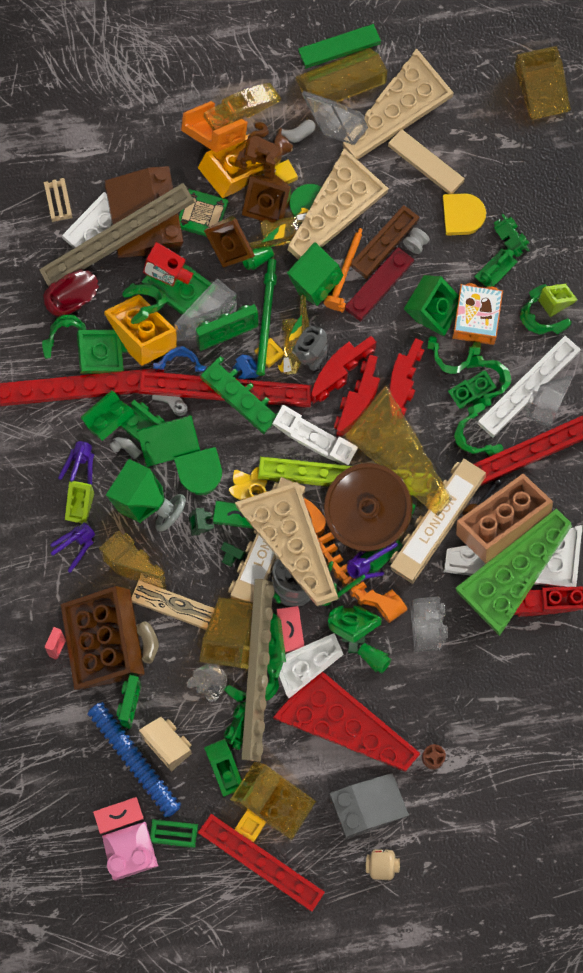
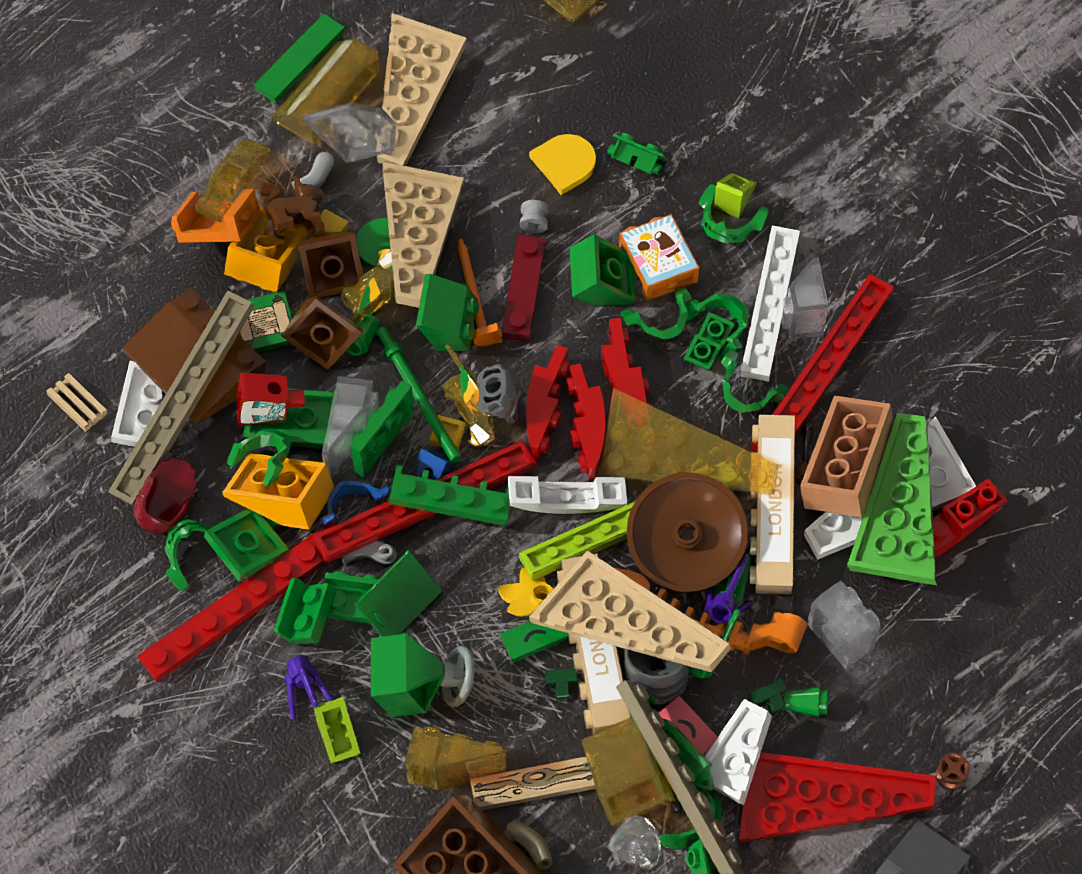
camera: 30 degrees left, 10 degrees down
dark purple plant [50,522,95,573] -> none
light grey arm [110,437,142,459] -> none
green tile [174,447,222,495] -> none
dark green tile [188,508,214,536] -> none
green tile [328,606,382,643] -> none
reddish brown plate [350,205,420,279] -> none
tan tile [388,129,465,194] -> none
green hinge [474,248,518,287] -> none

